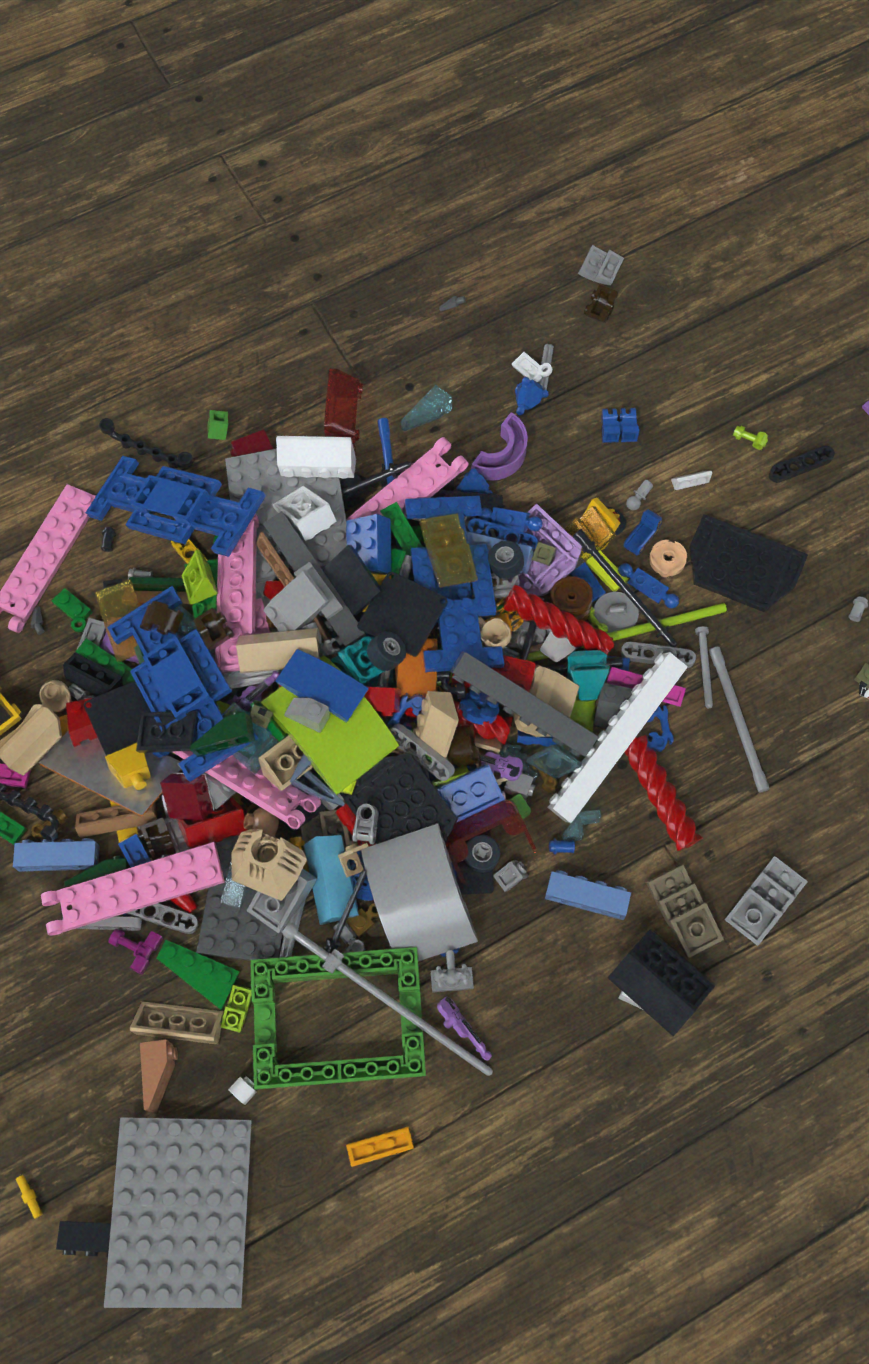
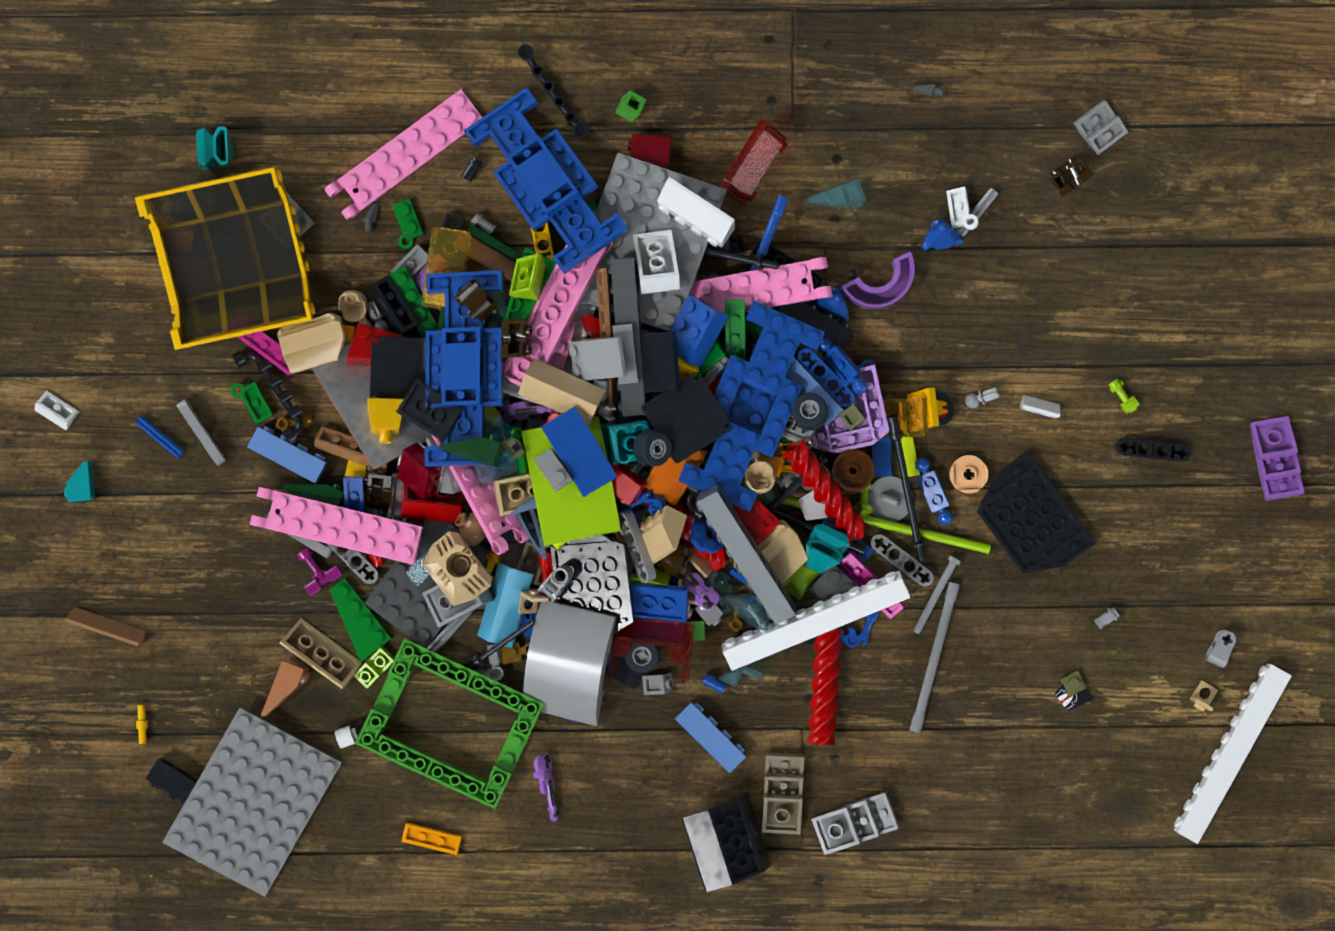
camera: 25 degrees right, 20 degrees up
light grey bar [282,923,493,1076] -> none
clear yellow slope [420,513,478,588] -> none
light grey piece [431,950,474,993] -> none
blue legs [601,408,639,443] -> none
blue animal [623,509,662,556] -> none

